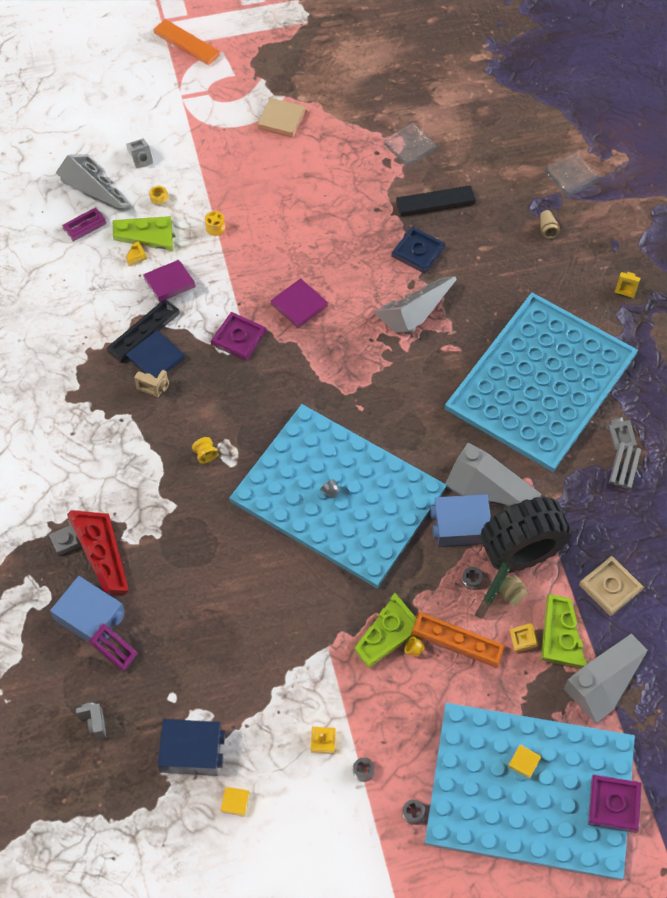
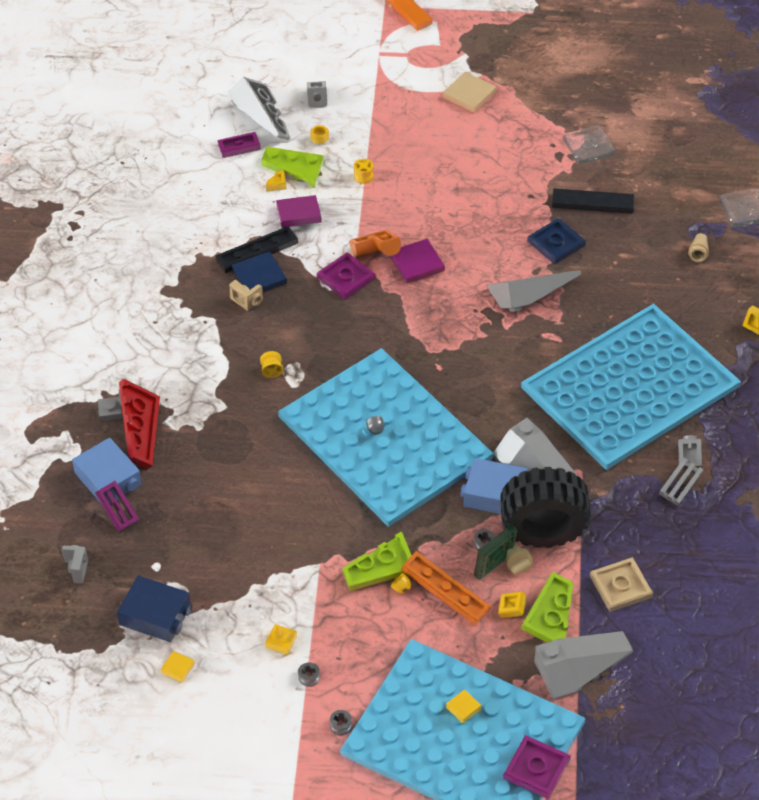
camera: 20 degrees right, 10 degrees down
none -> orange brick [349,229,401,258]

